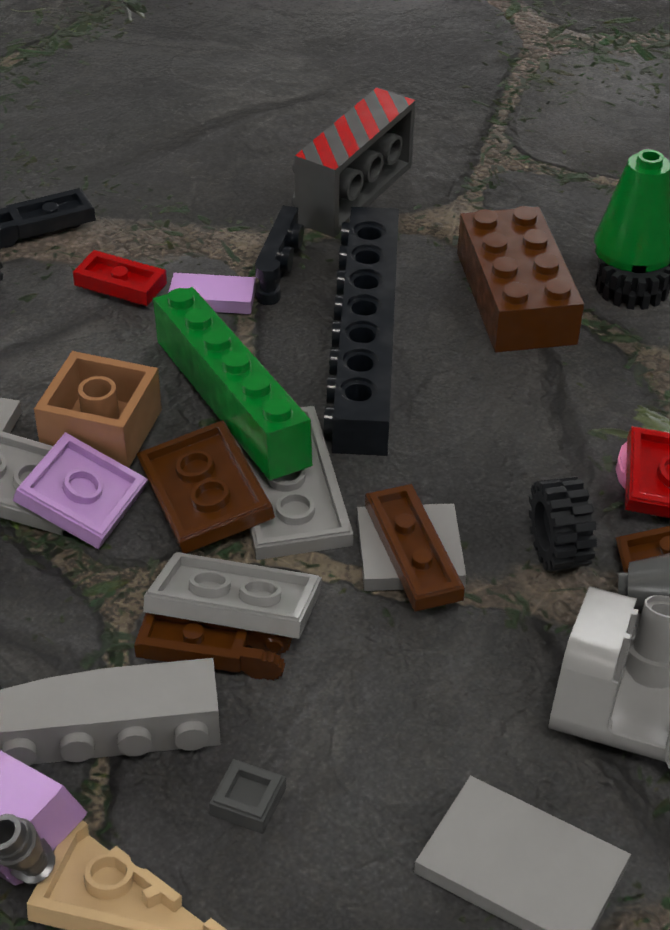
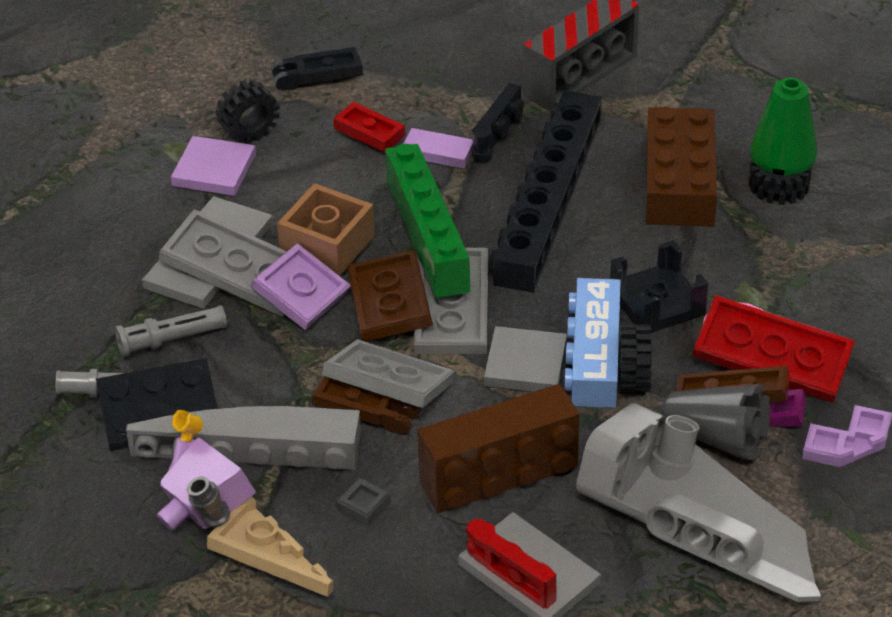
camera: 15 degrees right, 0 degrees up
reddish brown tile [365,484,465,612] -> none
none -> reddish brown brick [417,384,580,514]
none -> red hinge [466,518,557,609]
none -> light blue brick [564,278,620,408]
none -> black panel [610,240,709,333]

